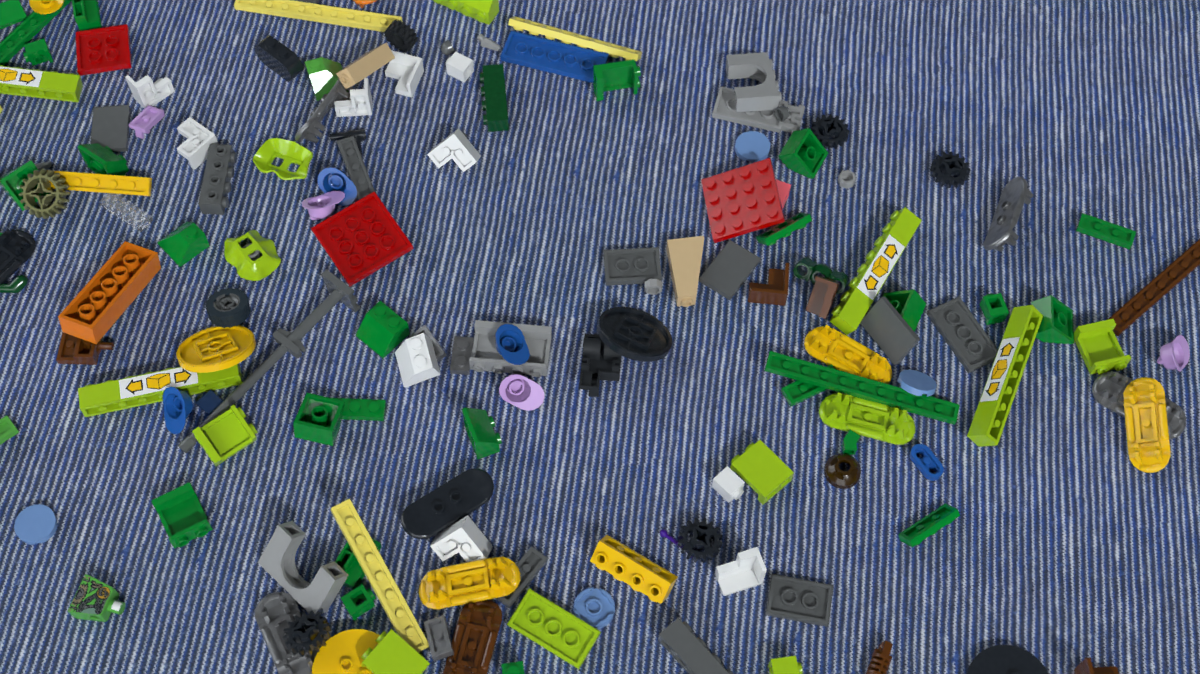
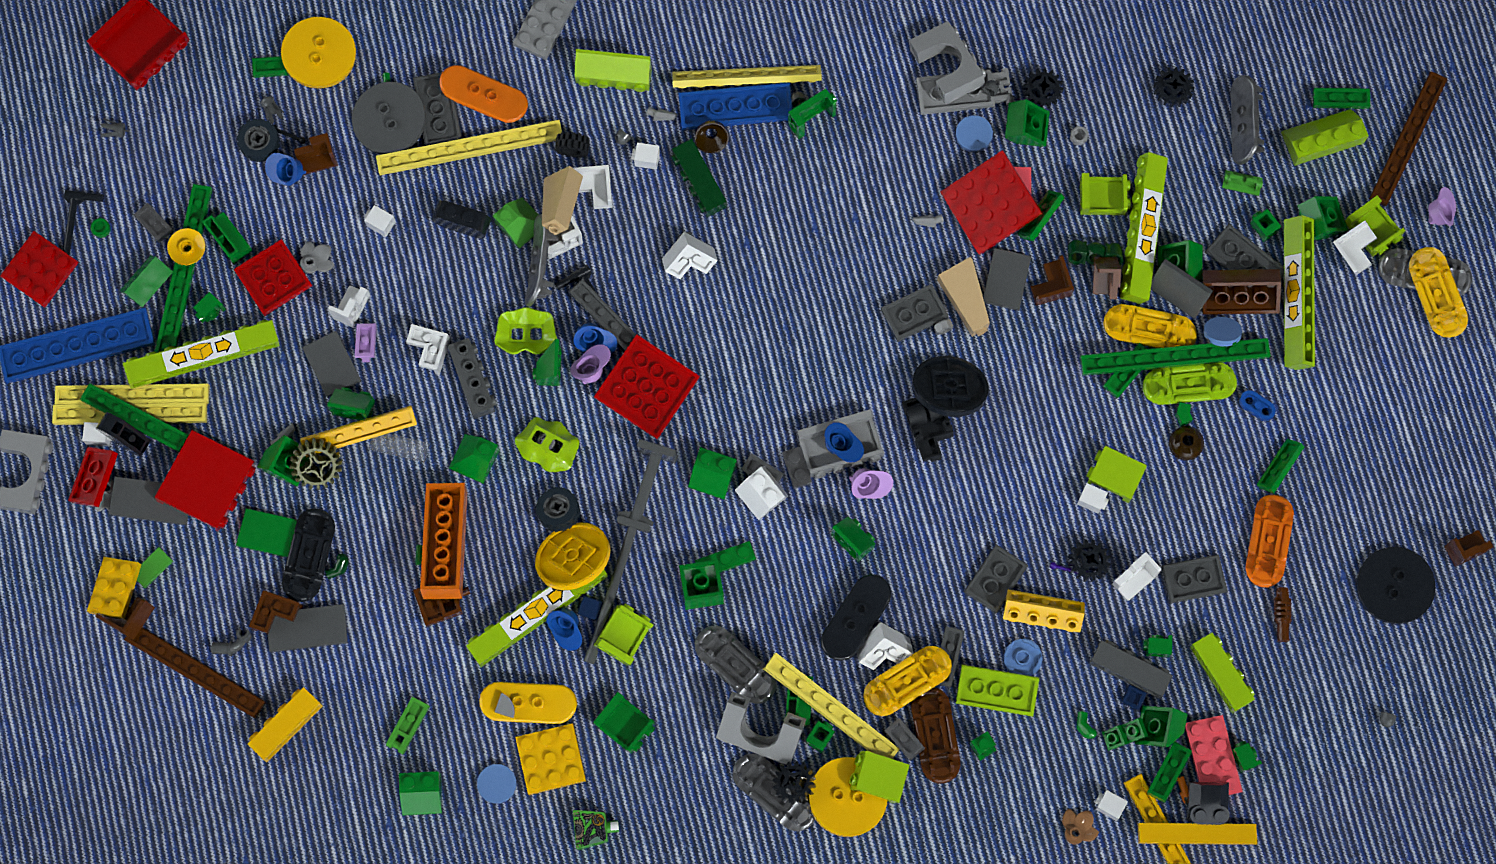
camera: 20 degrees left, 15 degrees up
none -> light grey plate [300,241,334,274]
none -> white brick [364,205,396,237]
none -> yellow piece [479,682,577,724]
none -> light grey tile [495,693,515,719]
none -> yellow plate [515,723,586,795]
none -> green slope [533,339,562,386]
none -> dark brown piece [695,120,729,153]
none -> flat silver piece [695,626,777,704]
none -> light grey bar [913,214,944,228]
none -> dark grey tile [964,545,1028,614]
none -> lime panel [1080,173,1131,215]
none -> green brick [1143,635,1172,658]
none -> reddish brown slope [1202,269,1281,314]
none -> bright green hinge [1222,170,1263,196]
none -> orange piece [1245,494,1294,588]
none -> lime slope [1281,109,1369,166]
none -> white panel [1333,221,1377,275]

